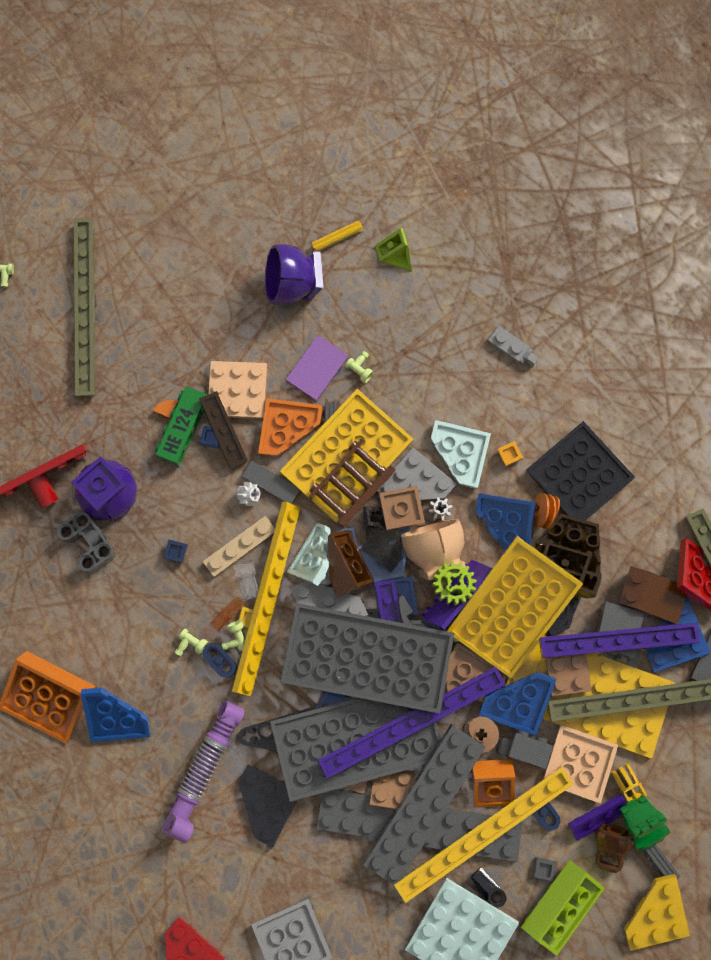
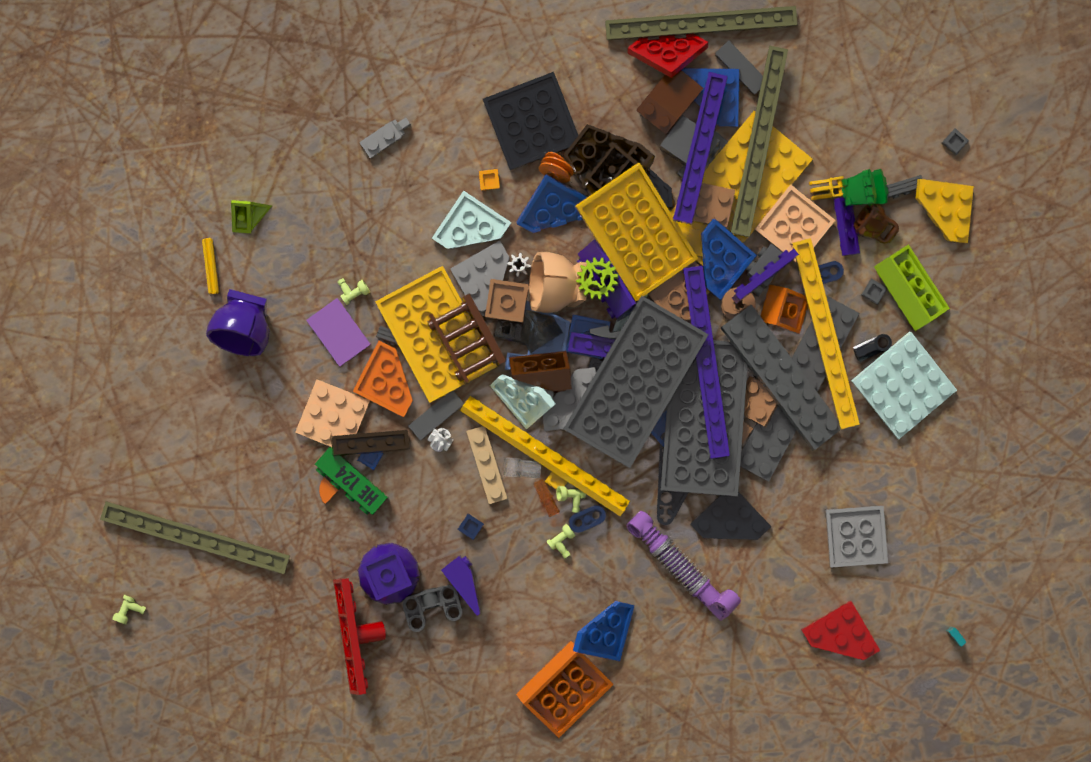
camera: 70 degrees left, 10 degrees up
none -> dark purple slope [441,555,481,616]
none -> dark purple plate [732,249,799,304]

